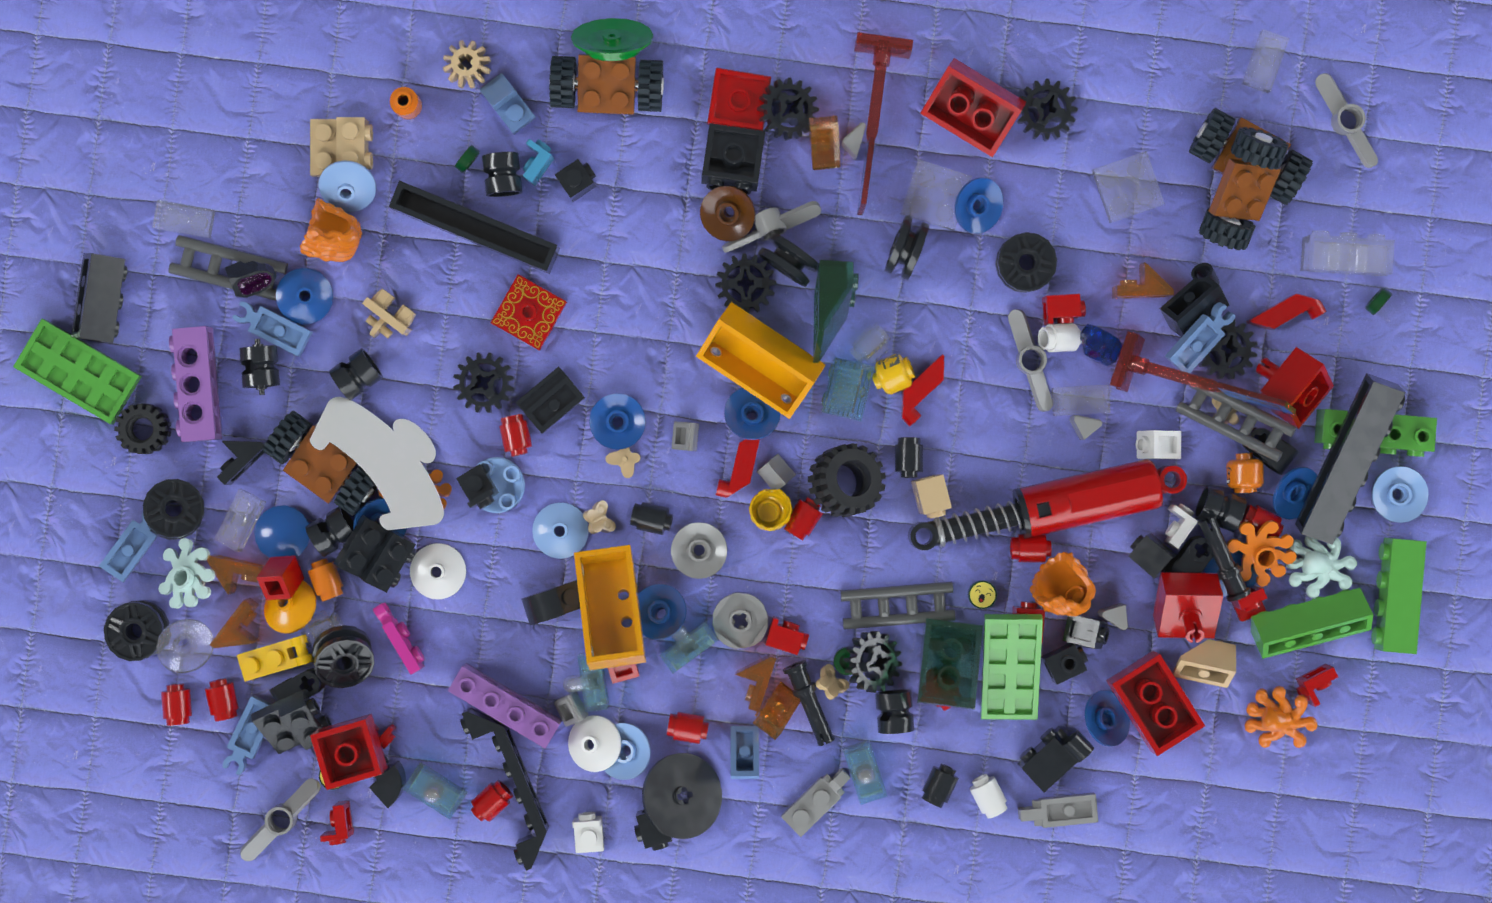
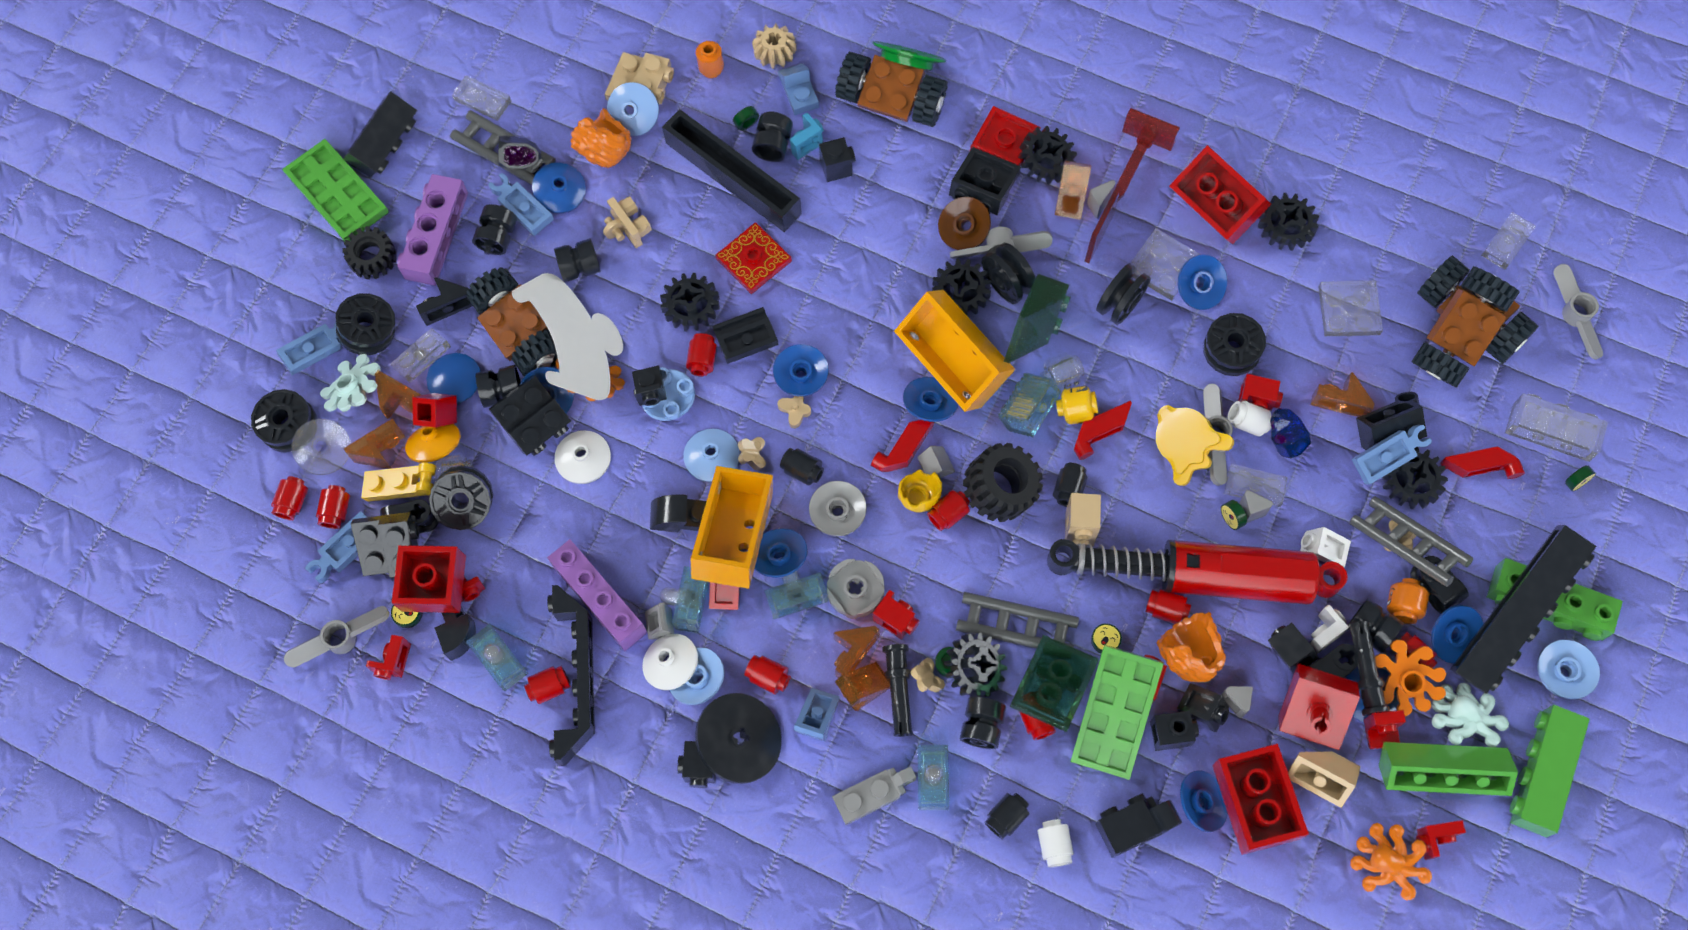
camera: 20 degrees right, 20 degrees down
orange brick [307,558,343,602] -> none
dark pink plate [373,602,425,675] -> none
white bracket [572,812,604,853] -> none
light grey slope [672,421,699,451] -> none
light grey hinge [1018,792,1098,828] -> none
clear red piece [1110,331,1296,415] -> none
red brick [1256,347,1334,429] -> none
none -> yellow tile [1156,405,1234,486]
none -> dark green tile [1221,500,1247,530]

